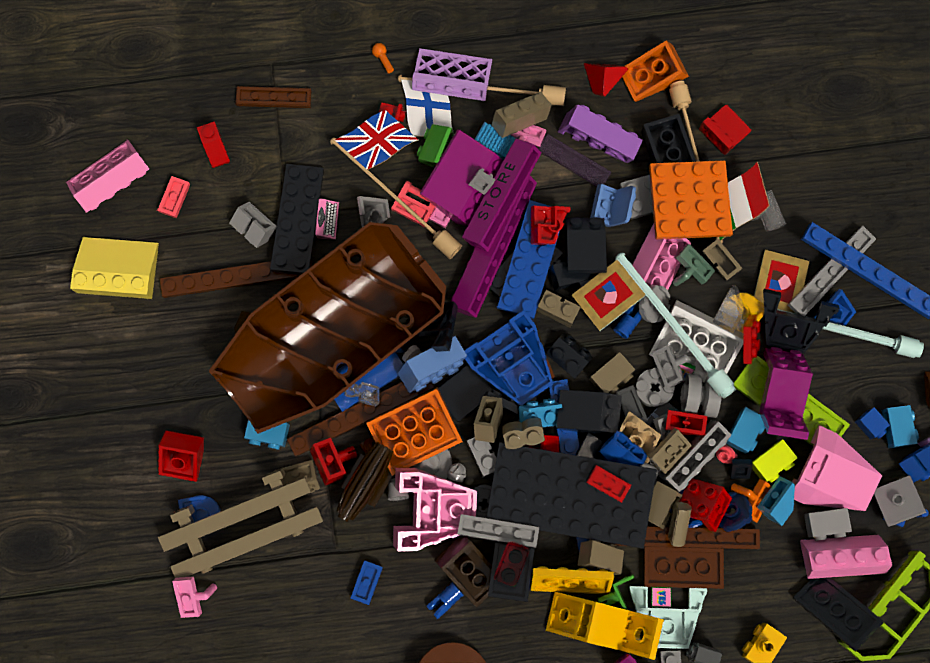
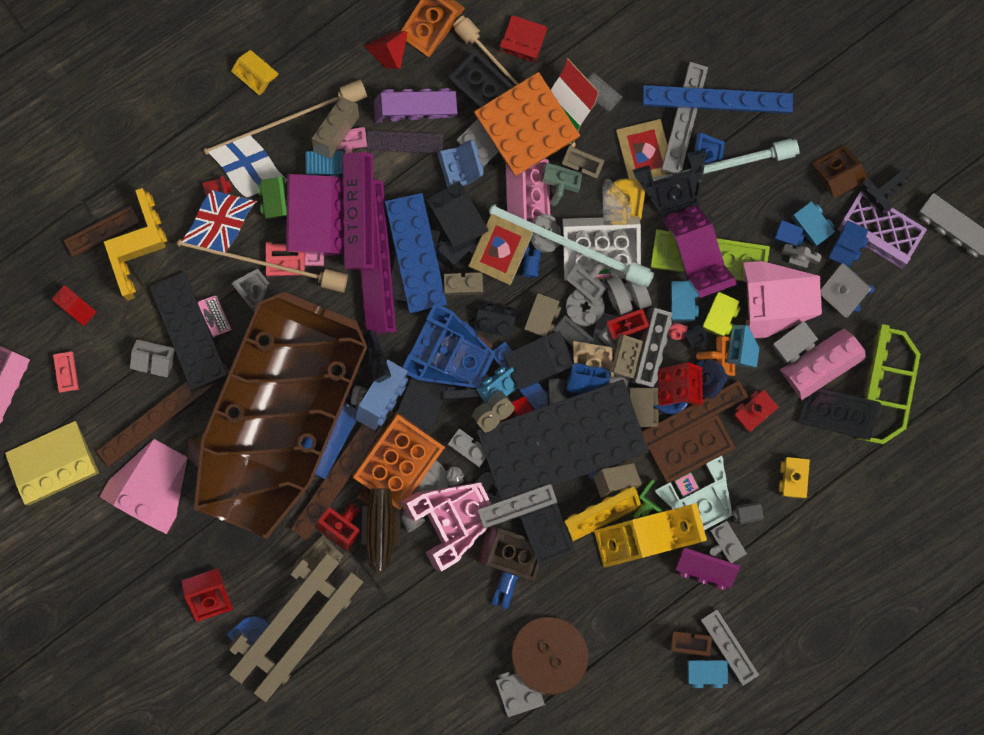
camera: 30 degrees left, 5 degrees up
bright pink plate [172,577,217,618] -> none
dark azure brick [244,420,290,450] -> none
clear plate [344,382,379,407] -> none
blue plate [351,560,383,605] -> none
orange bar [372,43,394,73] -> none
lavender fence [412,48,492,101] -> none
light grey tile [469,168,495,195] -> none
dark tan brick [474,396,503,443] -> none
dark red piece [494,542,529,588] -> none
red slope [531,205,571,245] -> none
red plate [586,465,631,503] -> none
dark tan brick [668,501,692,547] -> none
red plate [743,314,760,364] -> none
none -> bright pink wedge [100,439,188,534]
none -> yellow bracket [104,188,167,300]
none -> yellow panel [231,50,278,95]
none -> red brick [733,390,779,433]
none -> light grey plate [781,244,822,269]

